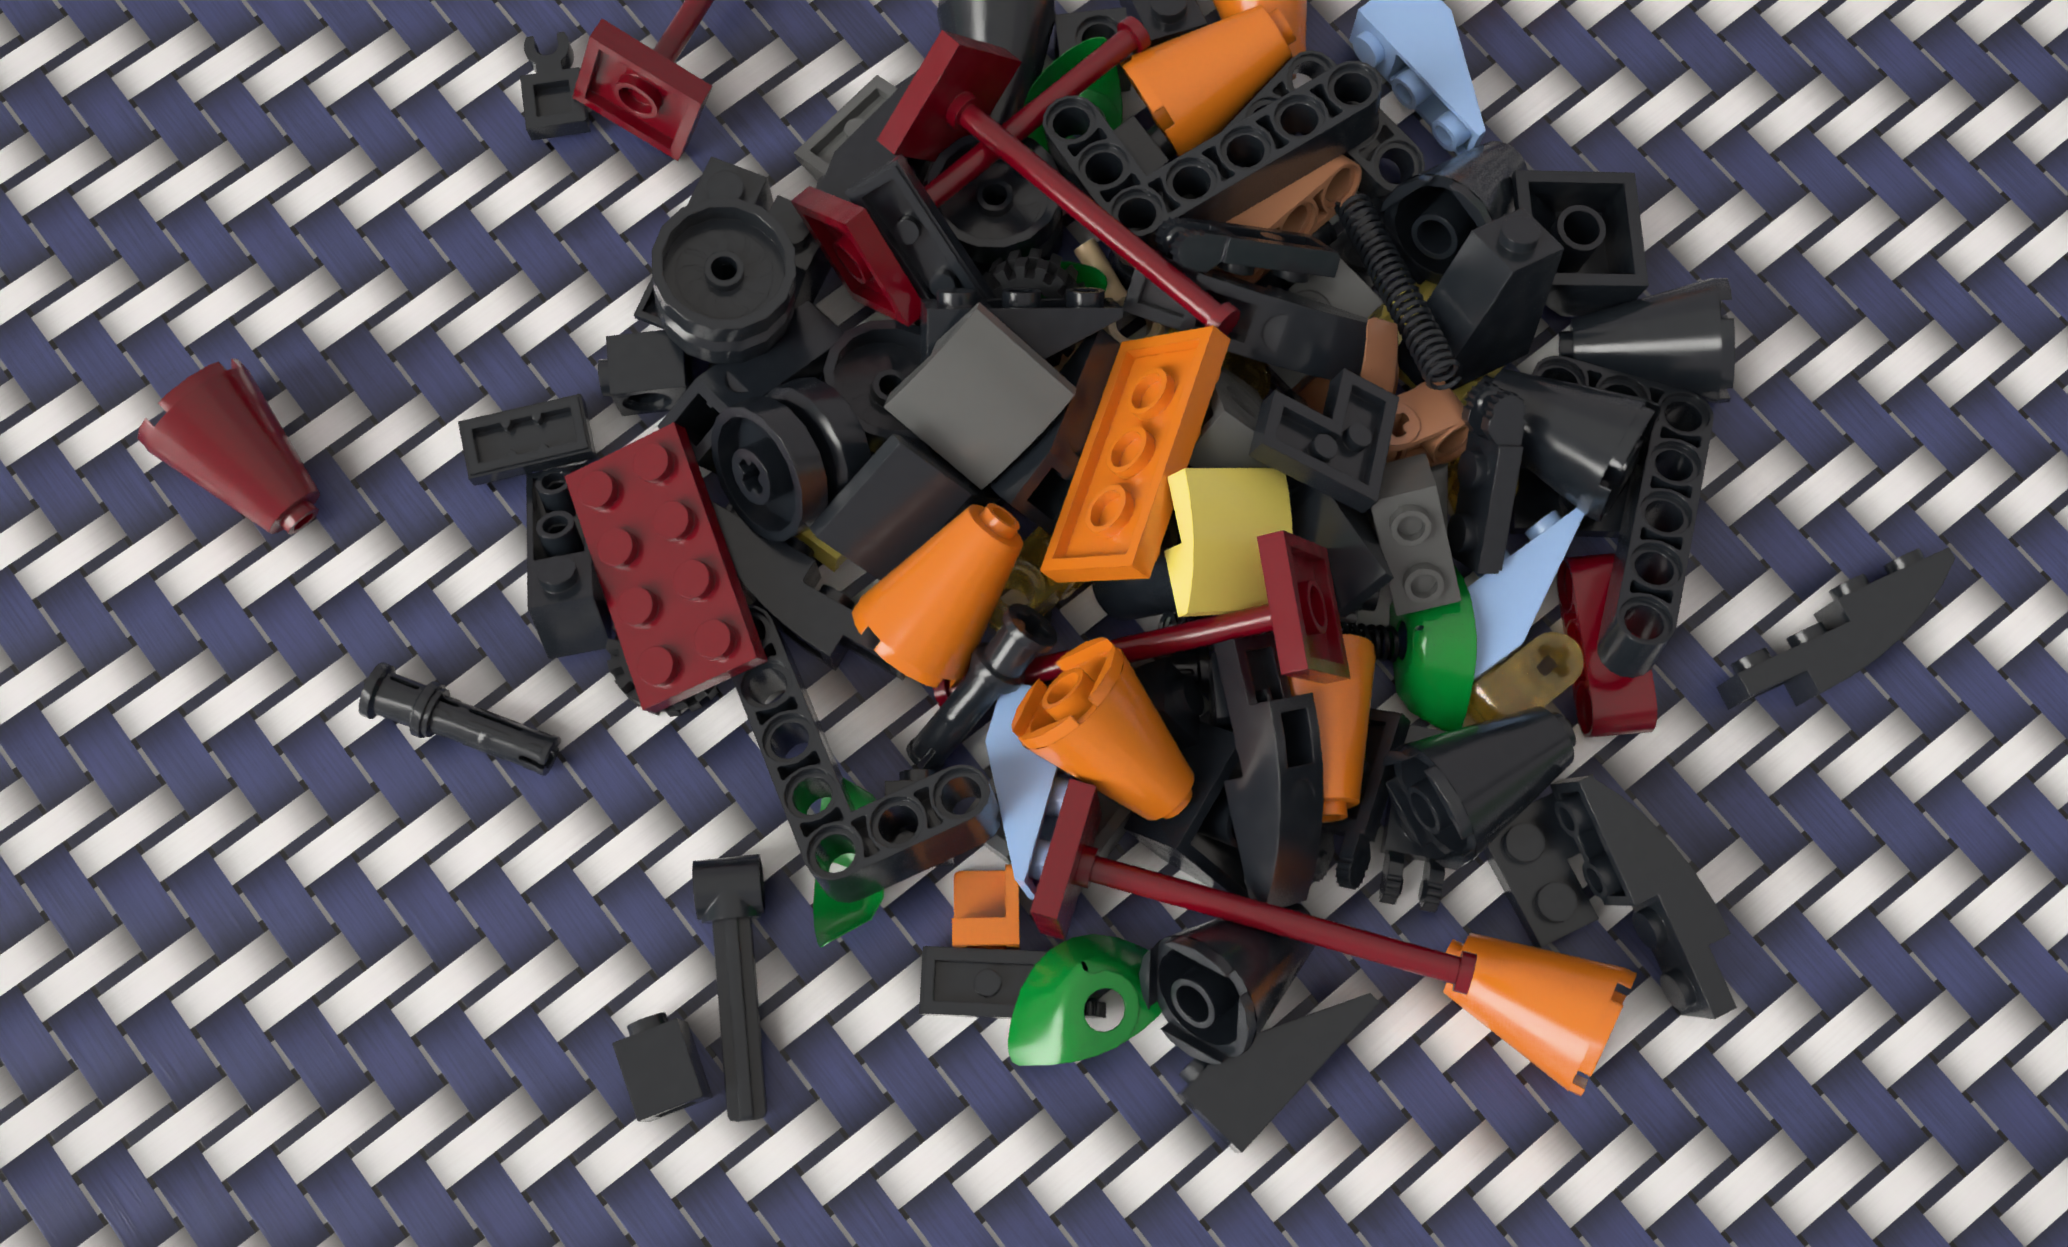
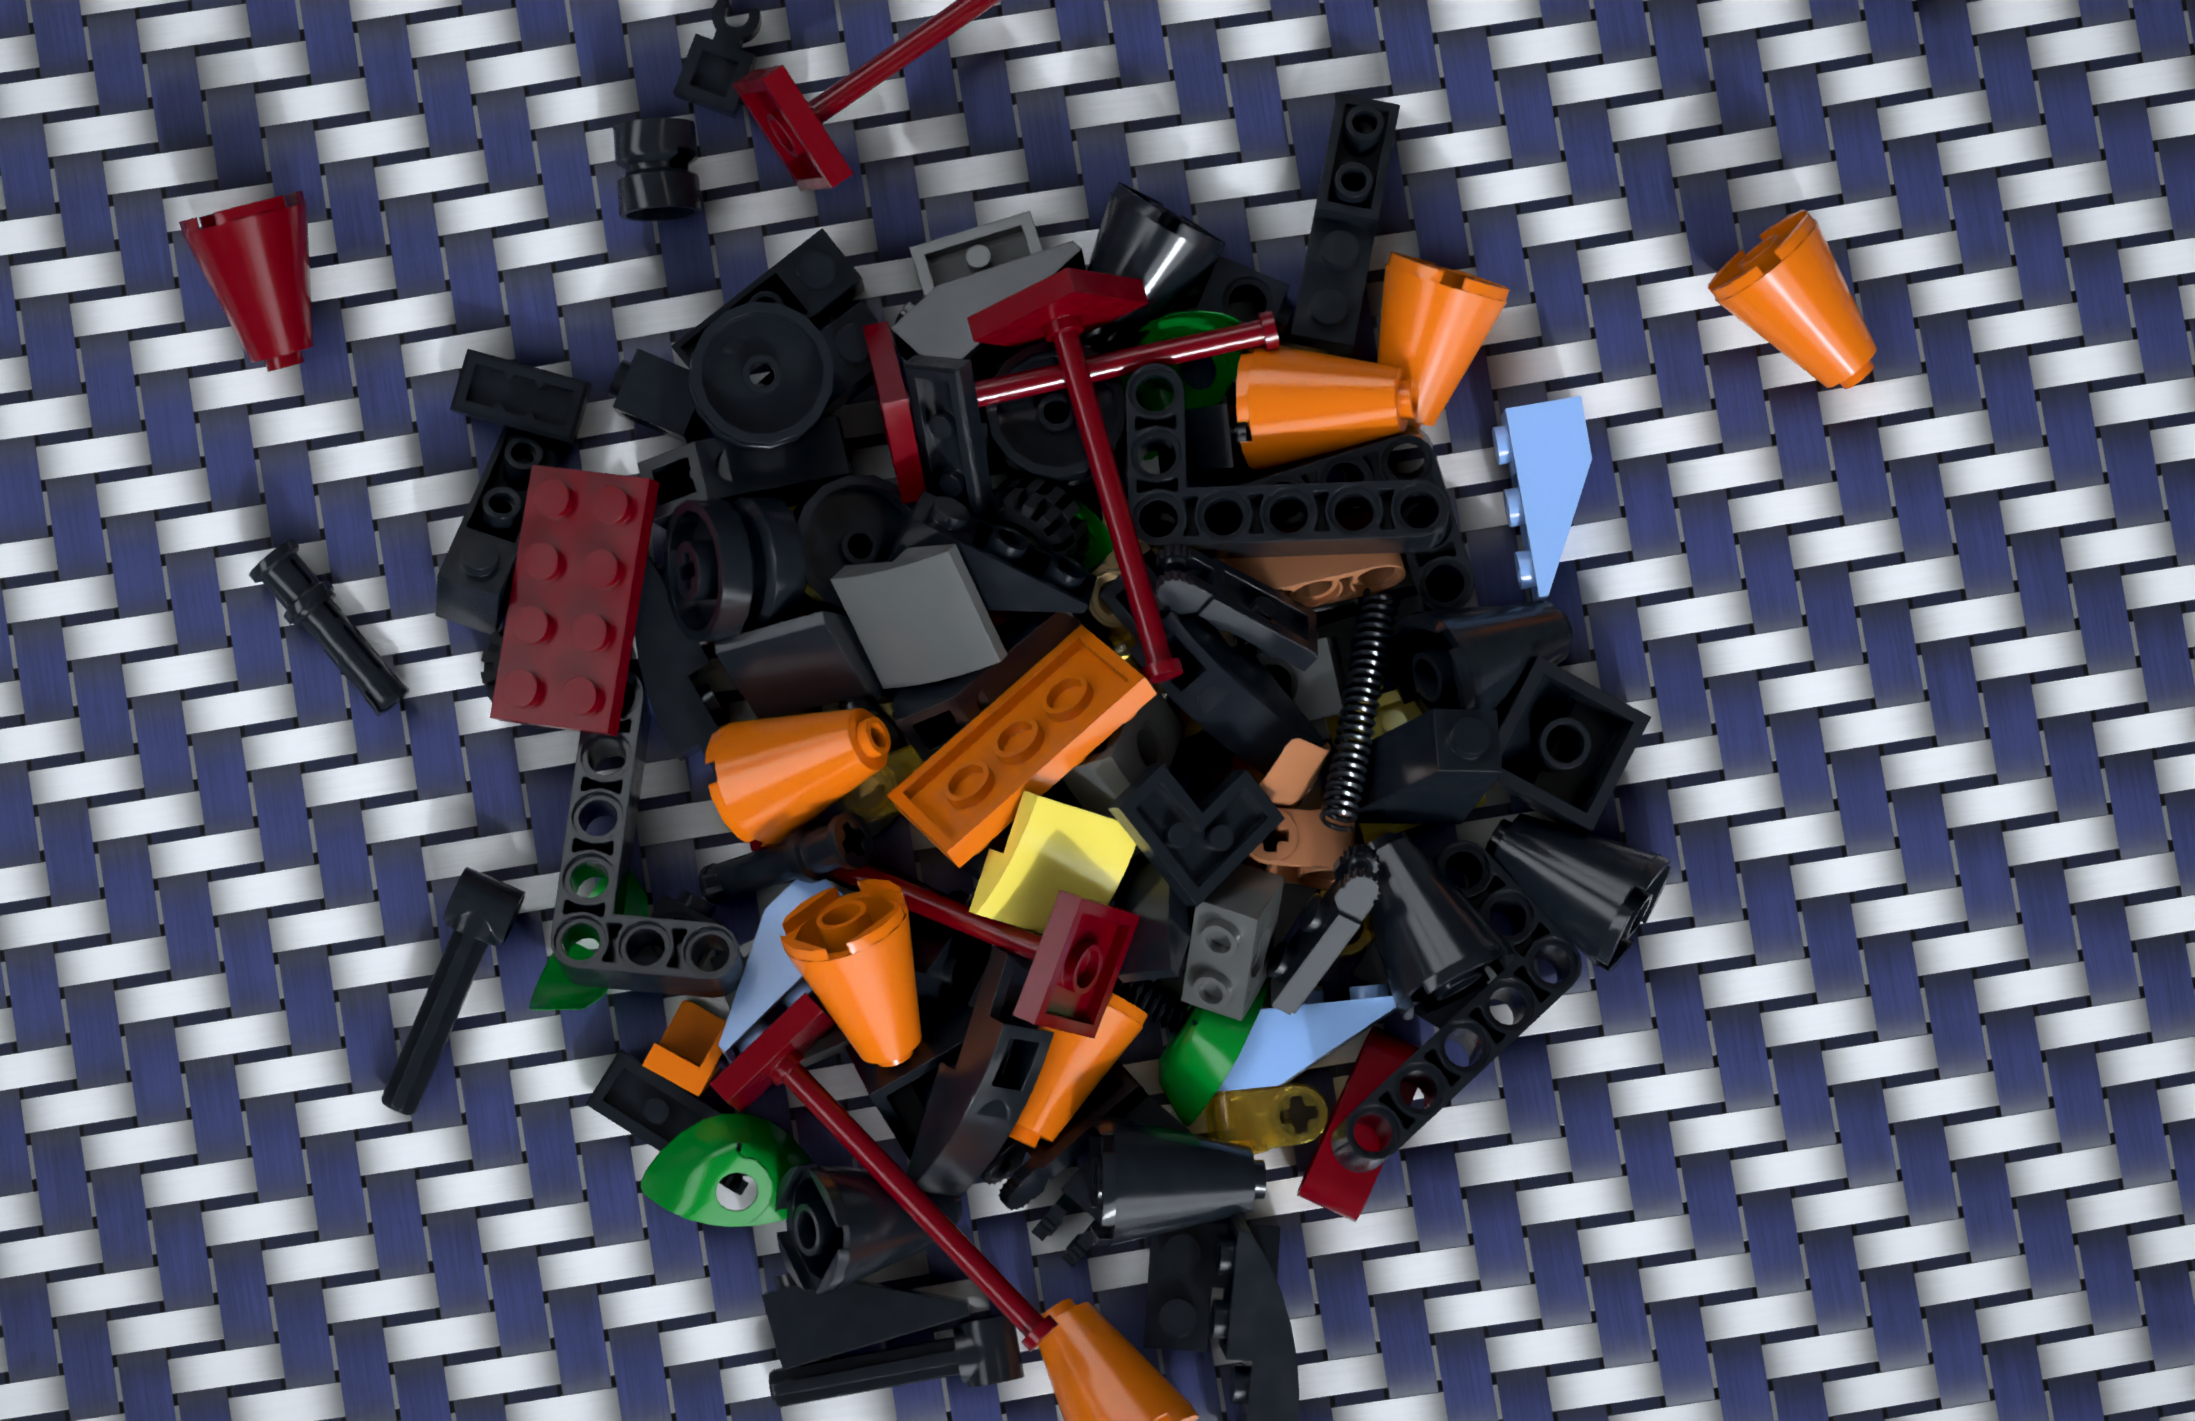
camera: 30 degrees right, 10 degrees up
black brick [612,1012,713,1122] -> none
black slope [1716,547,1955,710] -> none
none -> black wheel [613,118,702,222]
none -> black axle [769,1313,1025,1408]

